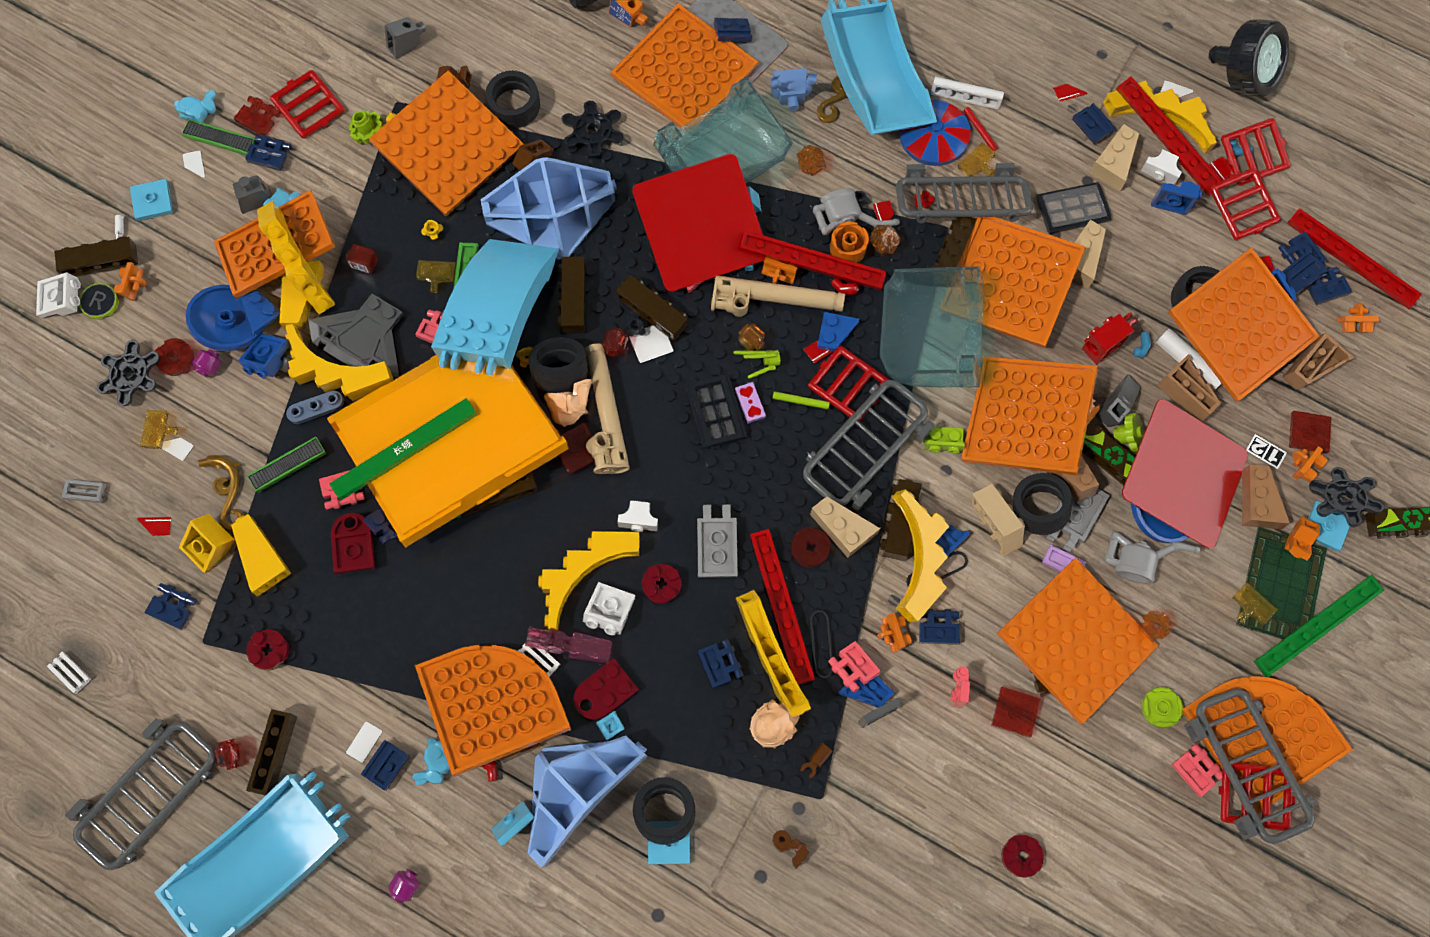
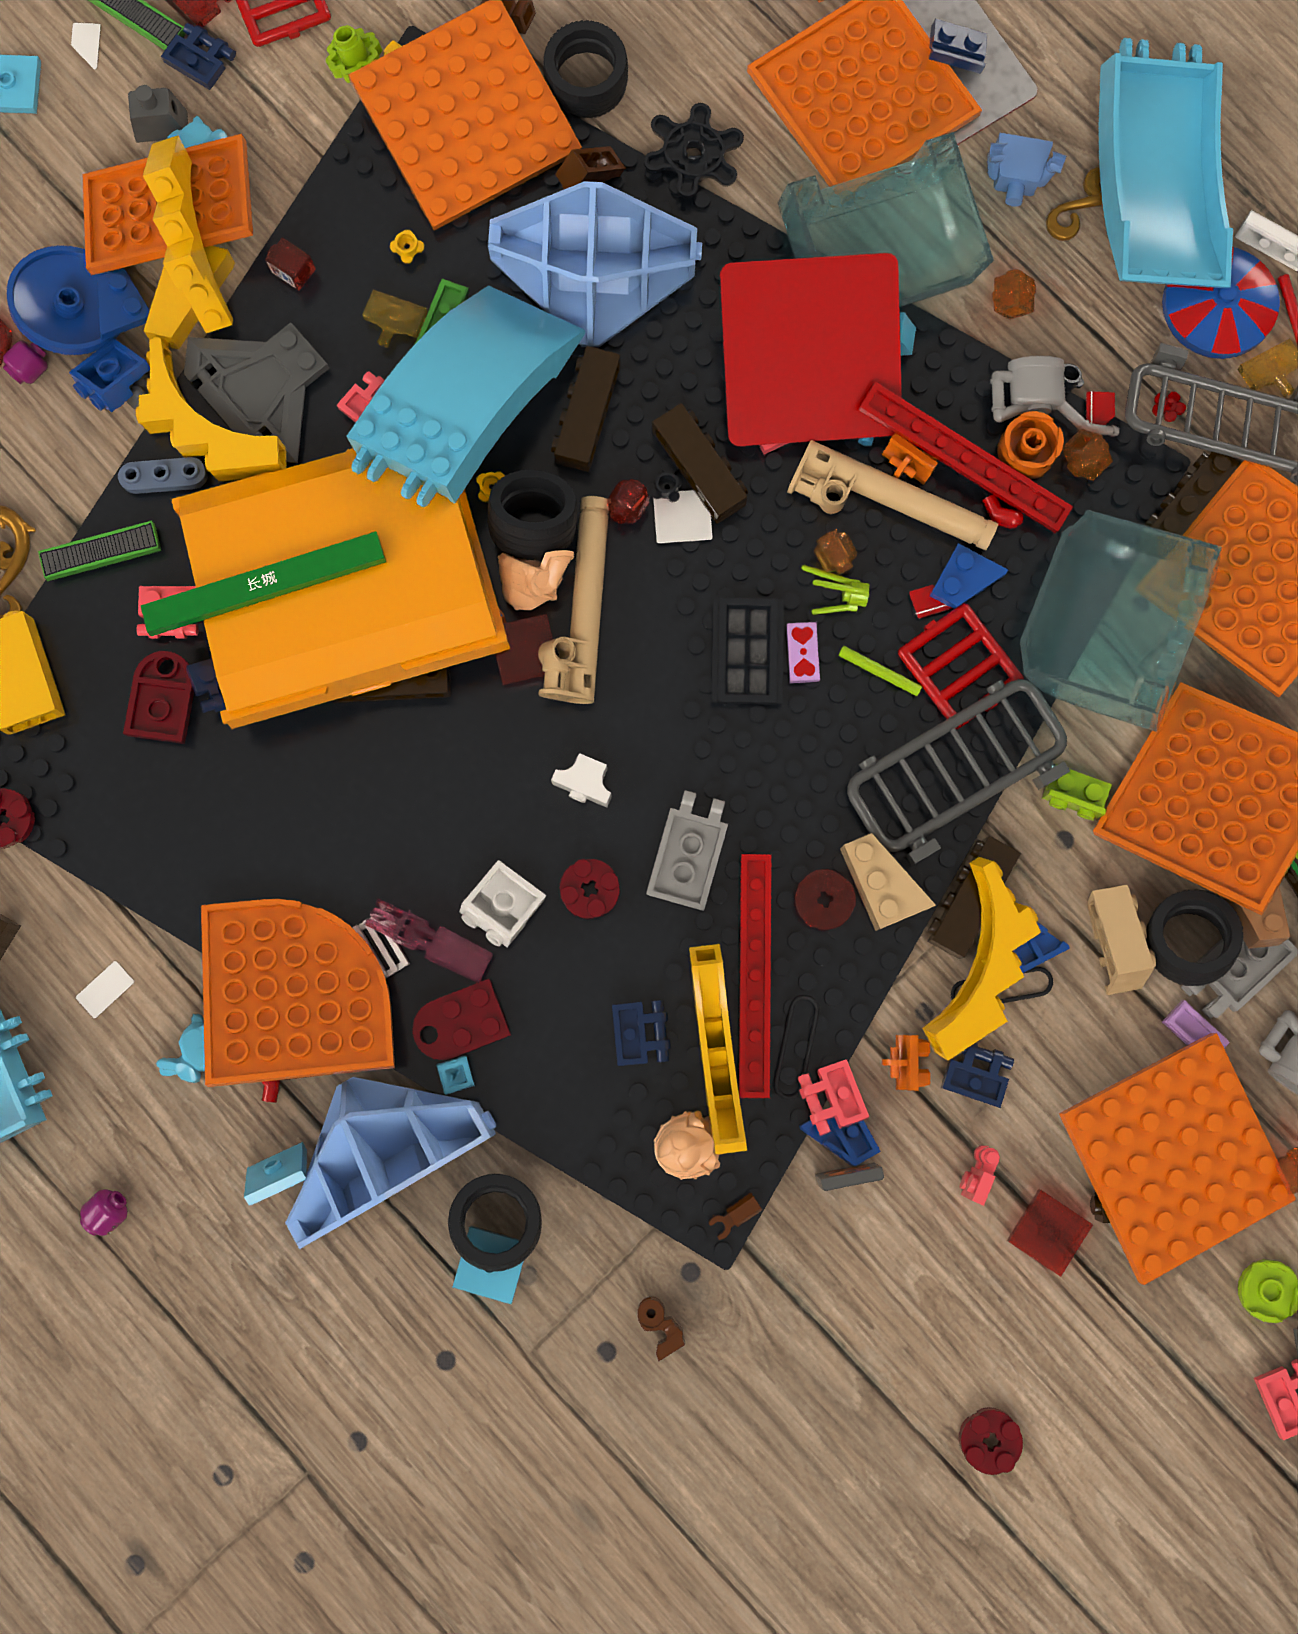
camera: 20 degrees right, 10 degrees up
dark blue plate [360,739,410,791] -> none
yellow arch [539,532,640,632] -> none

